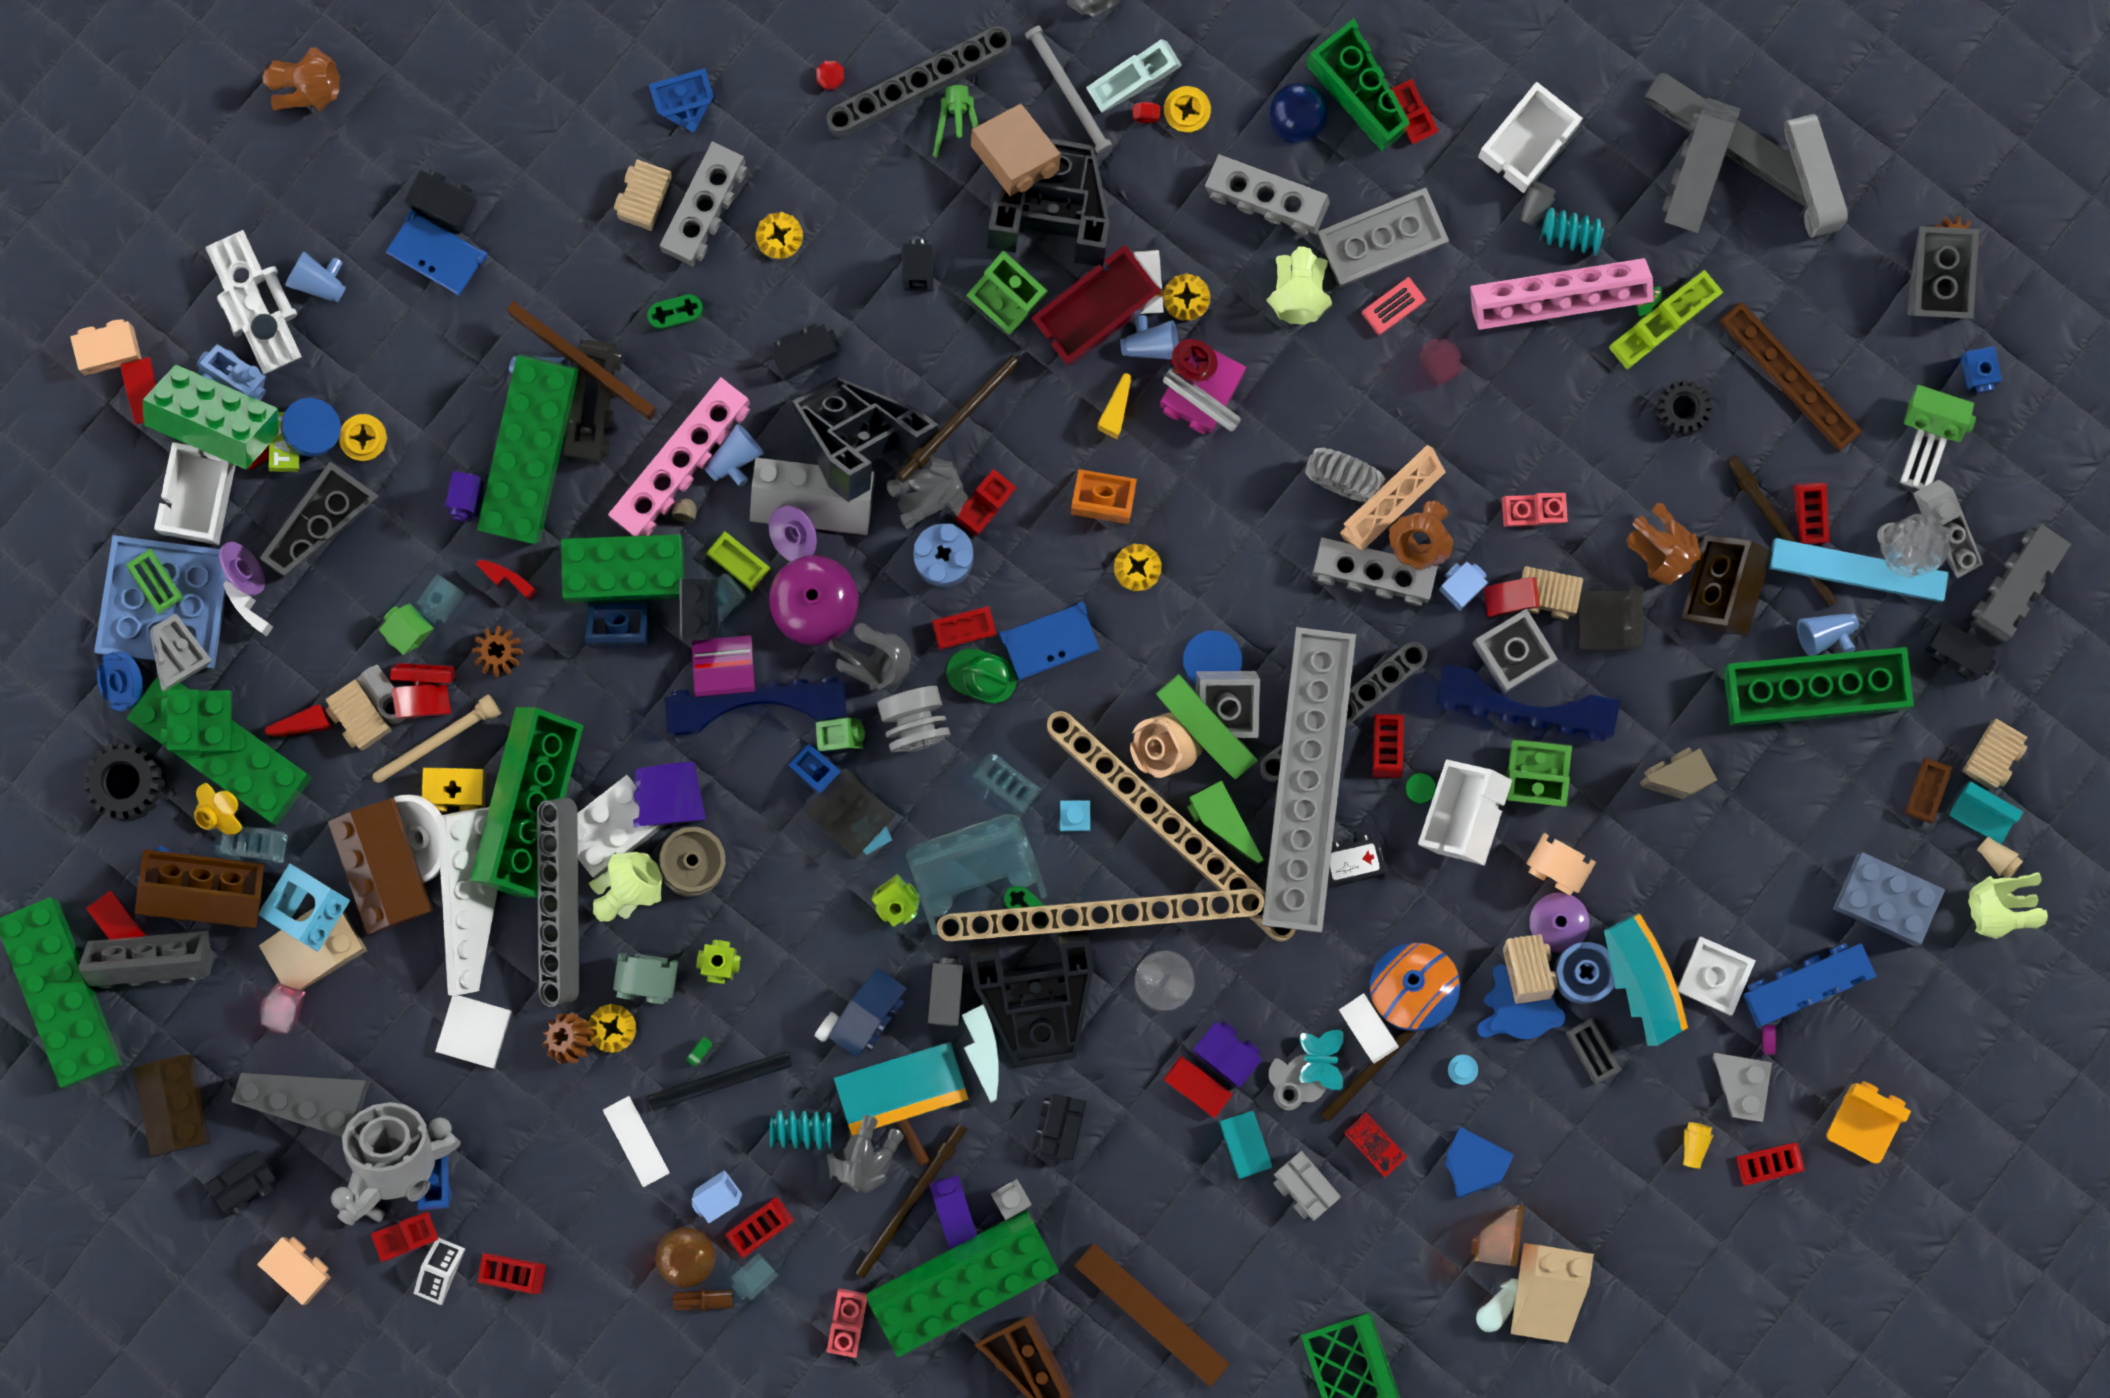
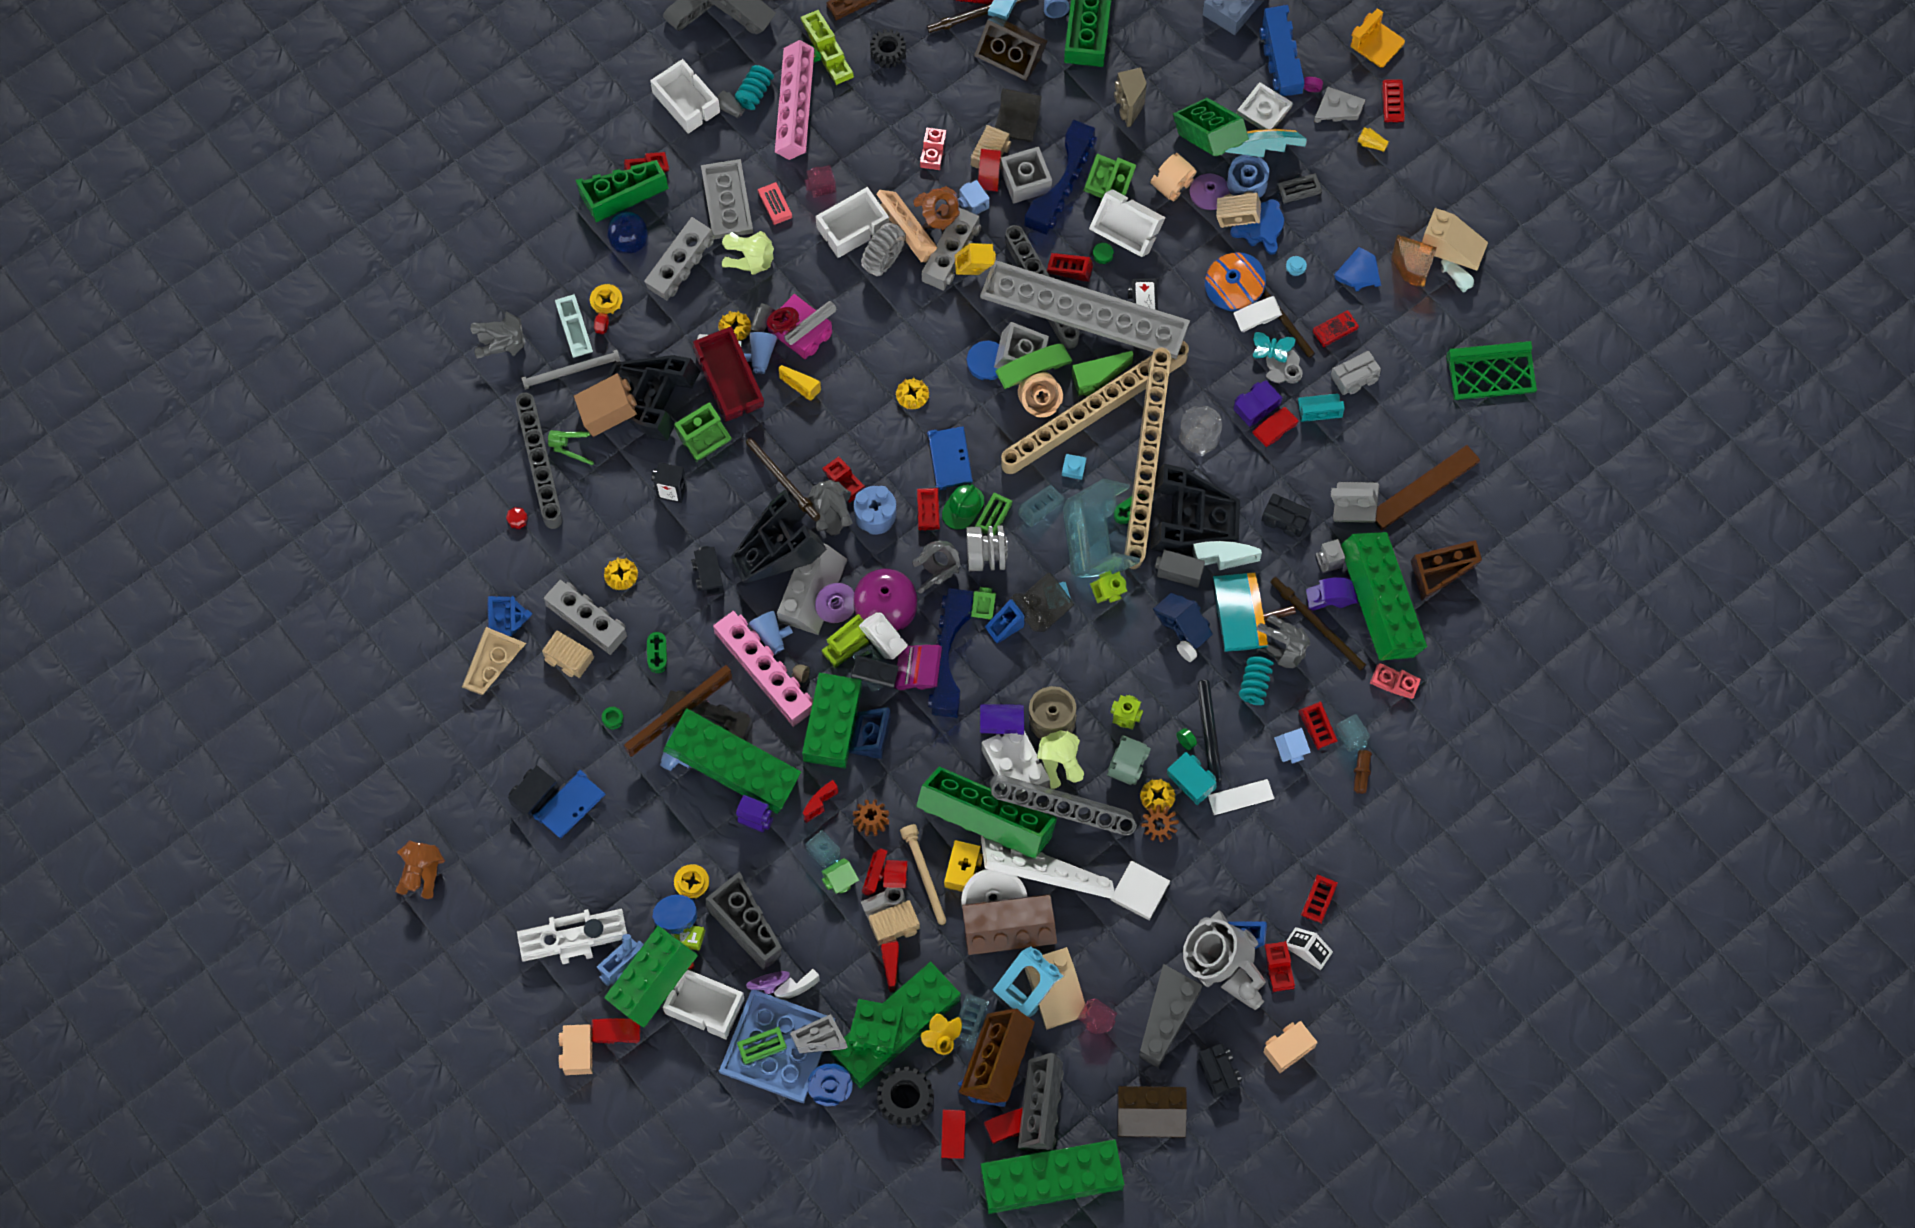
camera: 75 degrees left, 15 degrees down
medium blue piece [285,251,346,303] -> none
clear orange cylinder [655,1227,716,1288] -> none
orange slope [1071,469,1137,524] -> none
dark orange piece [1626,503,1701,586] -> none
none -> tan wing [462,627,526,695]
none -> green tile [602,707,624,729]
none -> dark grey cone [750,303,775,332]
none -> white piece [816,187,889,258]
none -> lime tile [827,614,866,657]
none -> white brick [859,612,908,660]
none -> red slope [941,1109,965,1159]
none -> yellow brick [955,243,996,275]
none -> bright green tile [975,493,1013,535]
none -> teal brick [1167,752,1216,806]
none -> green brick [1173,98,1249,156]
none -> light grey bracket [1331,482,1379,522]

